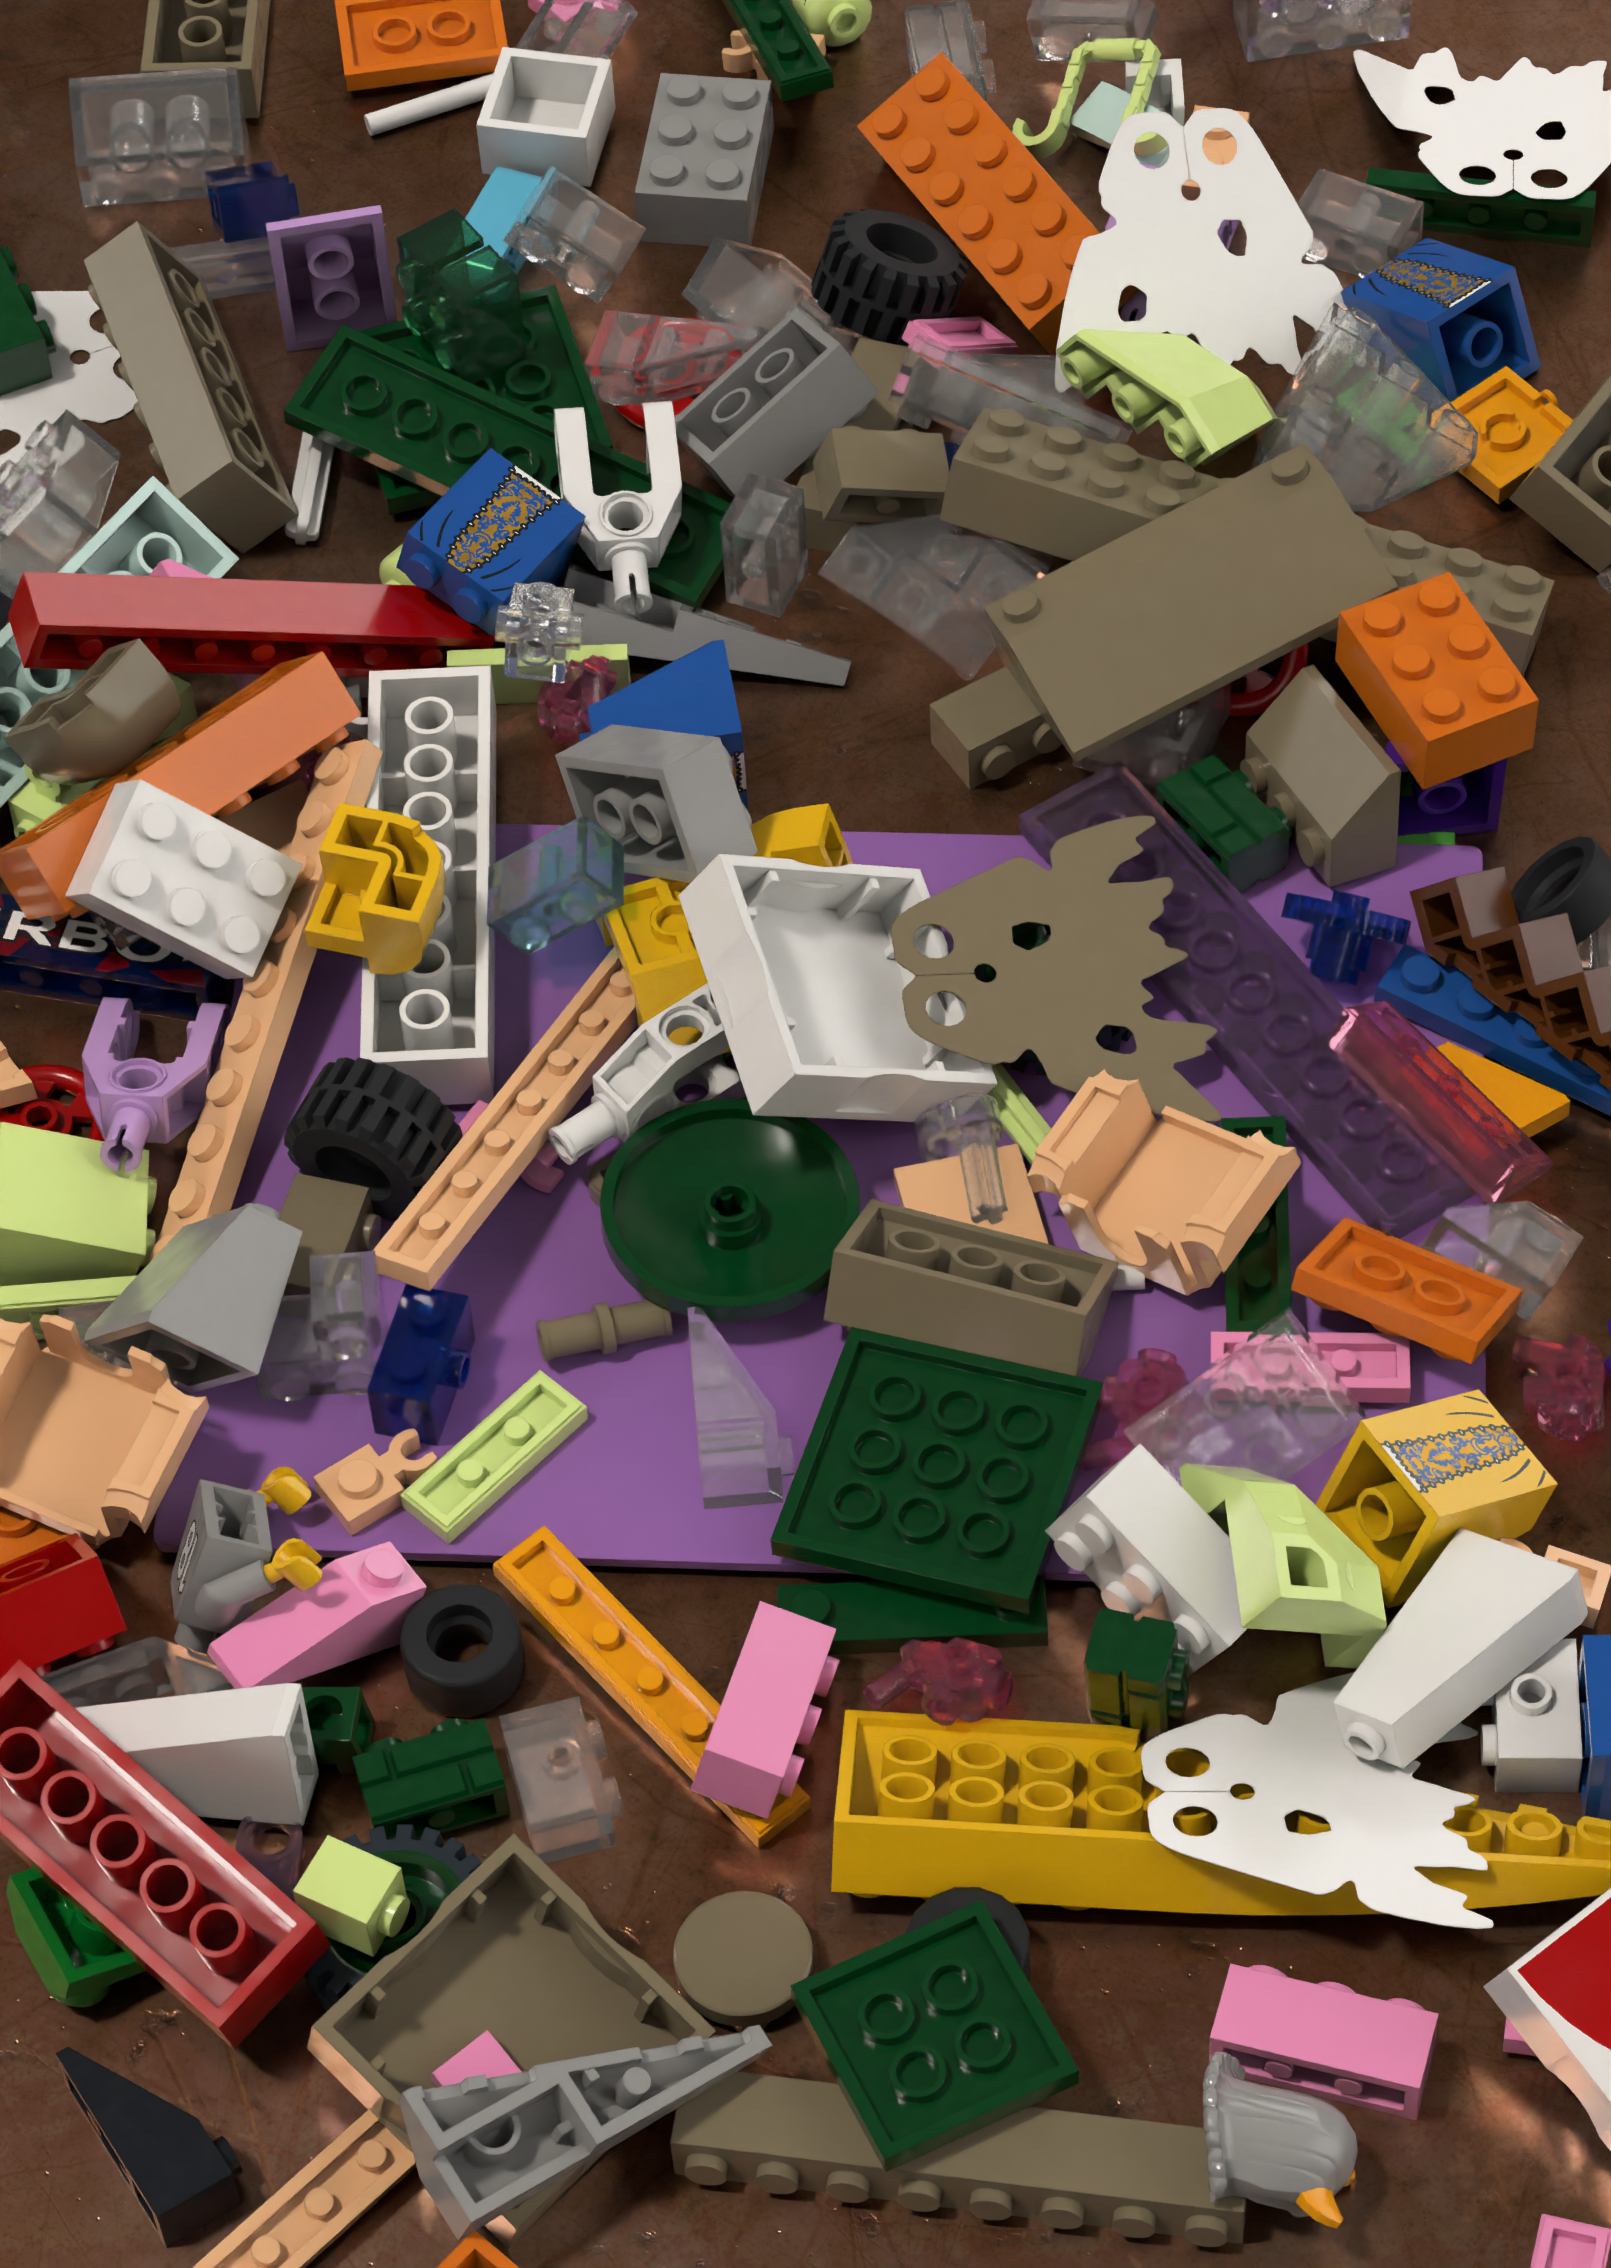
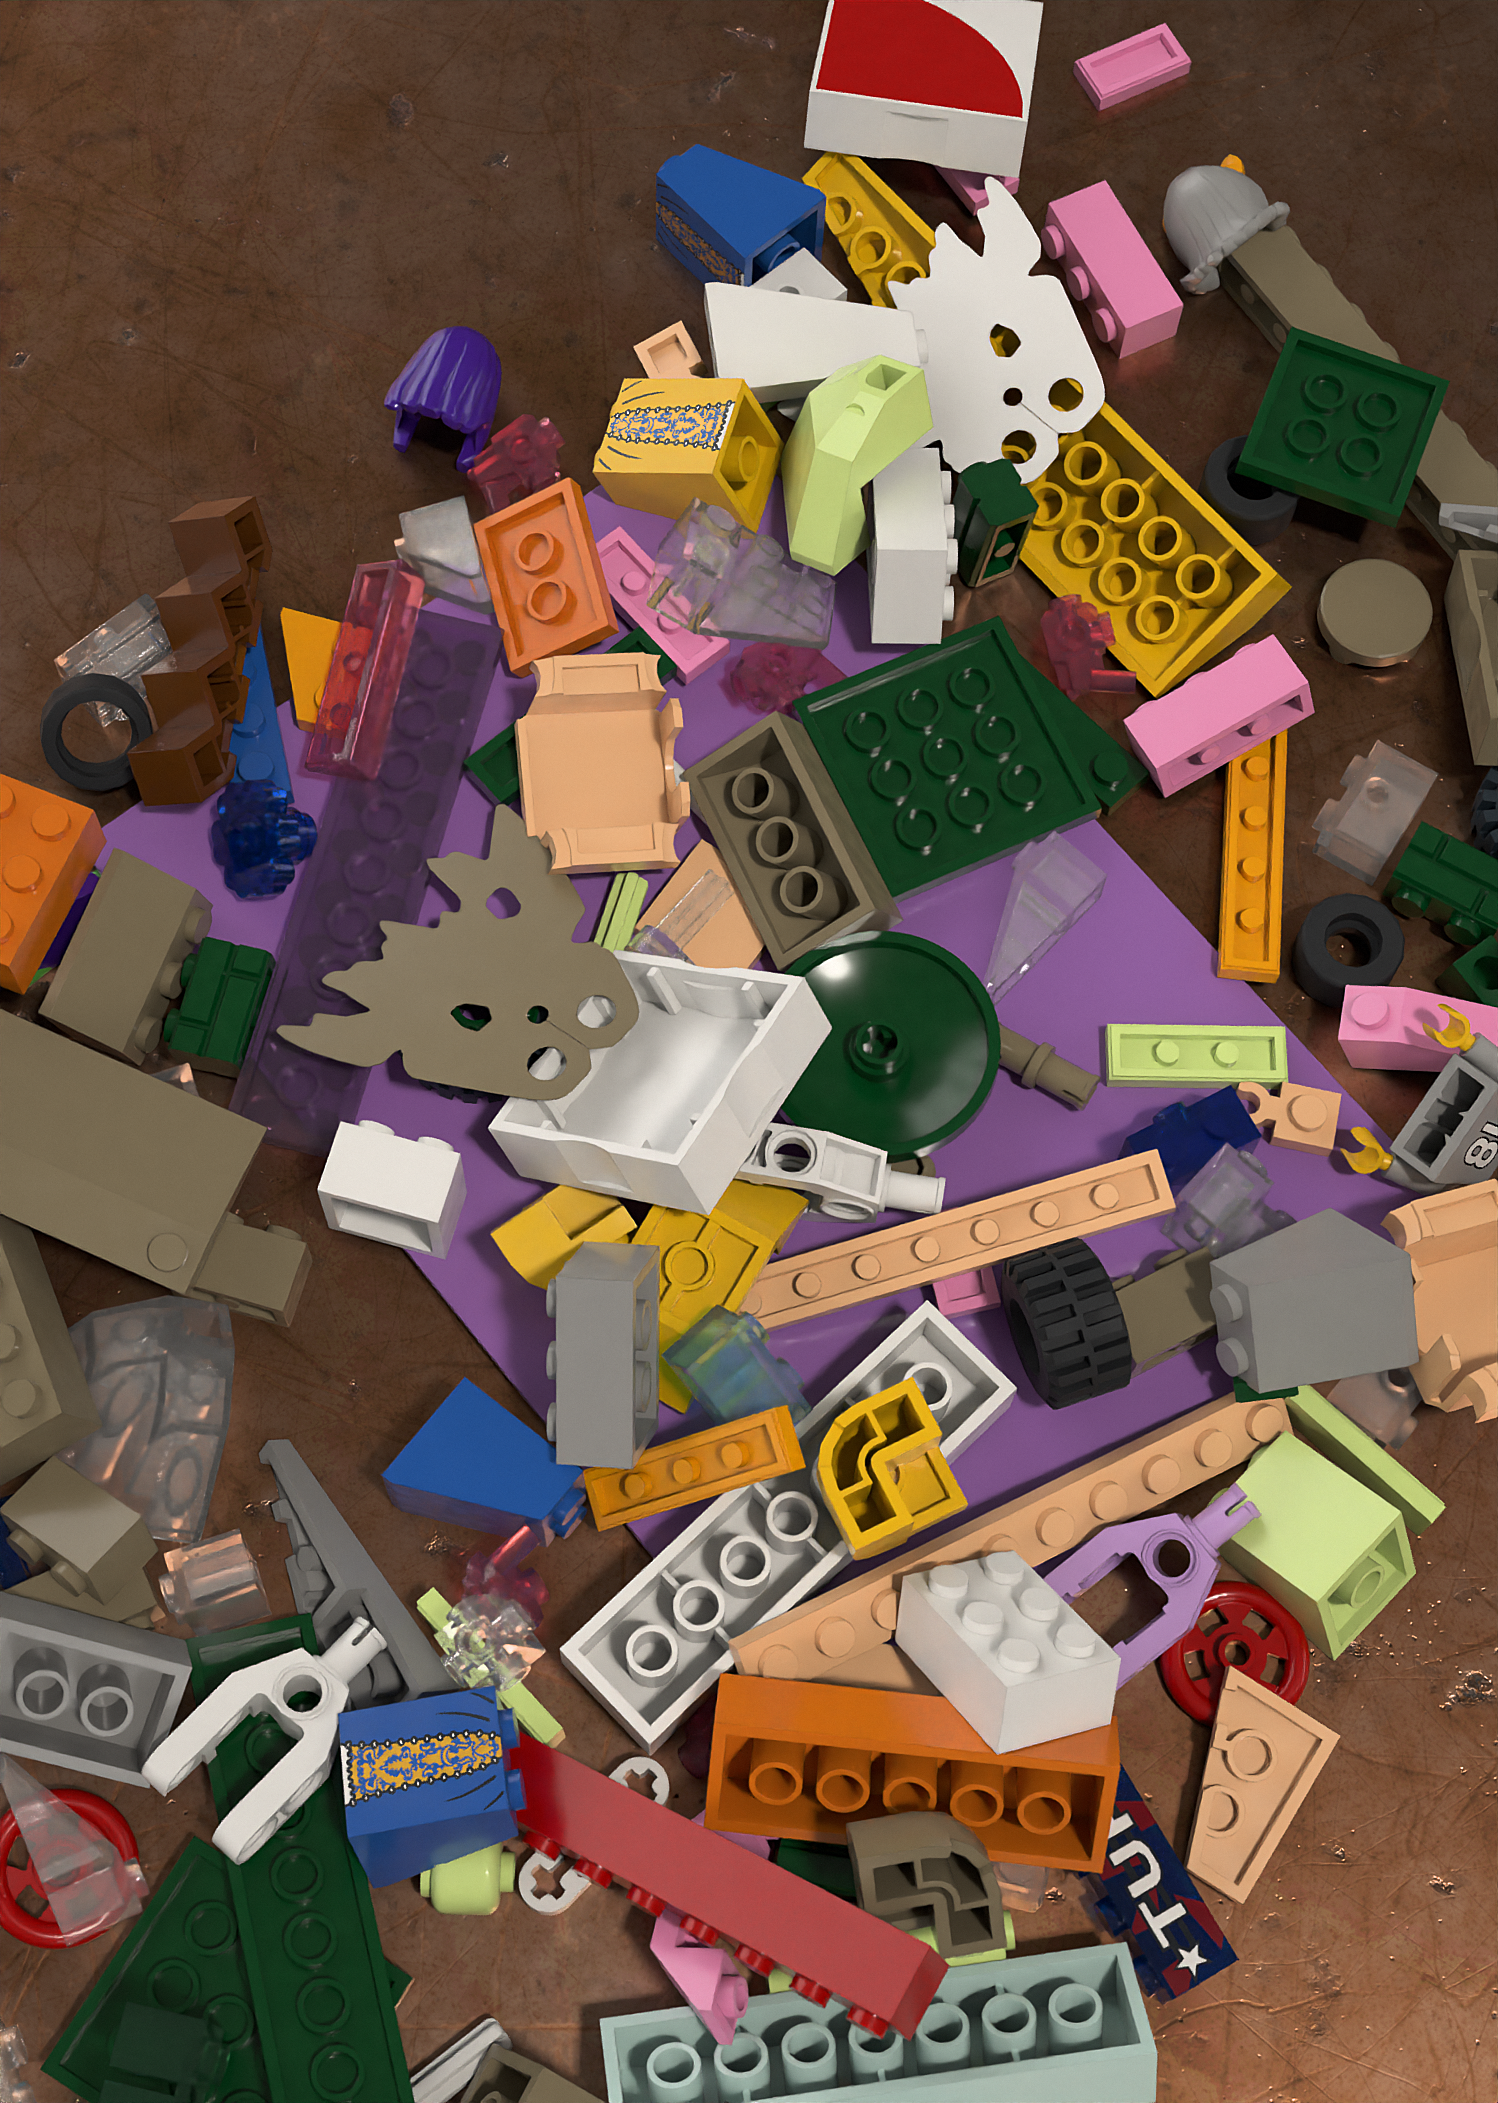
camera: 140 degrees left, 15 degrees up
none -> white piece [317,1120,467,1260]
none -> light orange tile [584,1405,806,1532]

